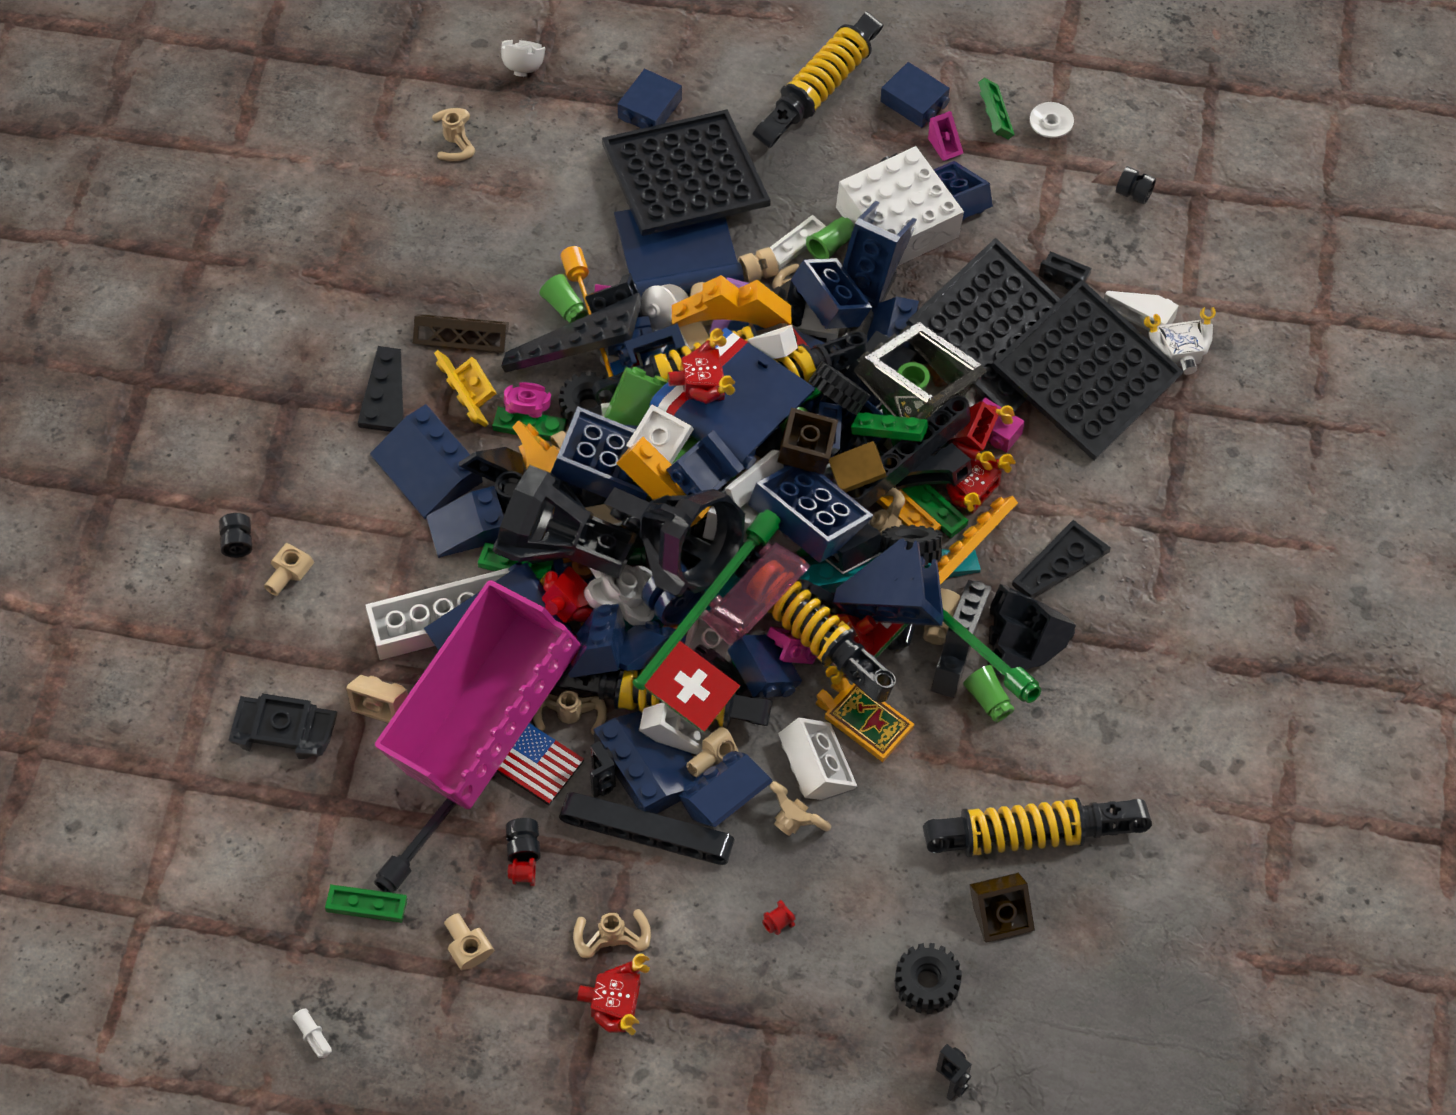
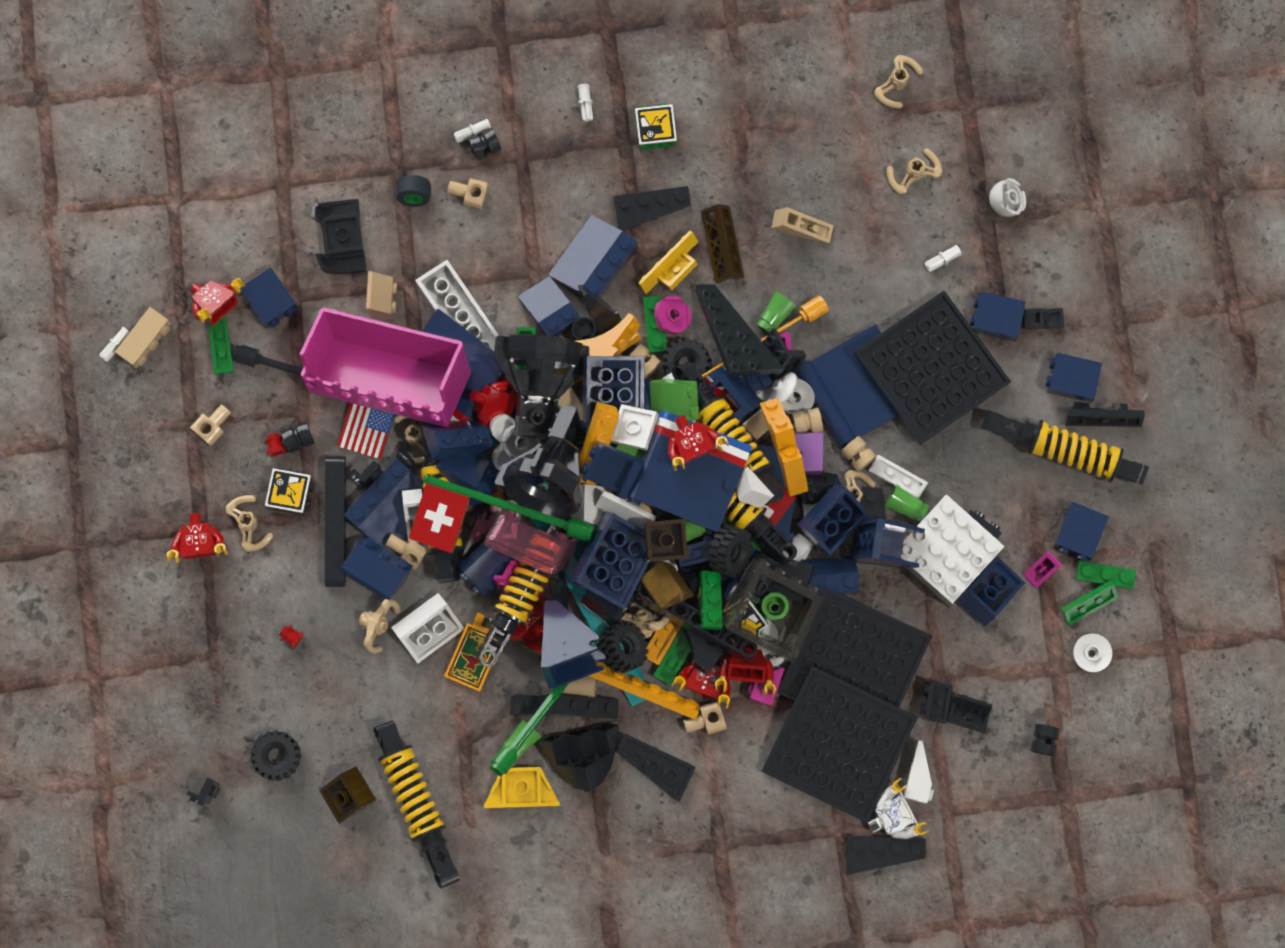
camera: 70 degrees right, 20 degrees up
none -> tan brick [115,307,171,369]
none -> torso [191,278,246,327]
none -> dark blue panel [240,267,298,329]
none -> piece [265,468,315,516]
none -> black arm [396,441,415,468]
none -> black wheel [397,175,431,207]
none -> white axle [454,119,491,143]
none -> yellow wing [484,767,560,809]
none -> white axle [577,84,593,122]
none -> piece [635,103,677,150]
none -> tan piece [683,701,727,735]
none -> tan slope [771,207,834,244]
none -> black wing [846,836,926,875]
none -> tan piece [874,55,923,109]
none -> white axle [925,245,962,272]
none -> black bracket [947,694,993,733]
none -> black slope [1024,308,1064,329]
none -> dark blue brick [1045,353,1102,403]
none -> black hinge [1065,403,1145,427]
none -> green plate [1075,561,1136,590]

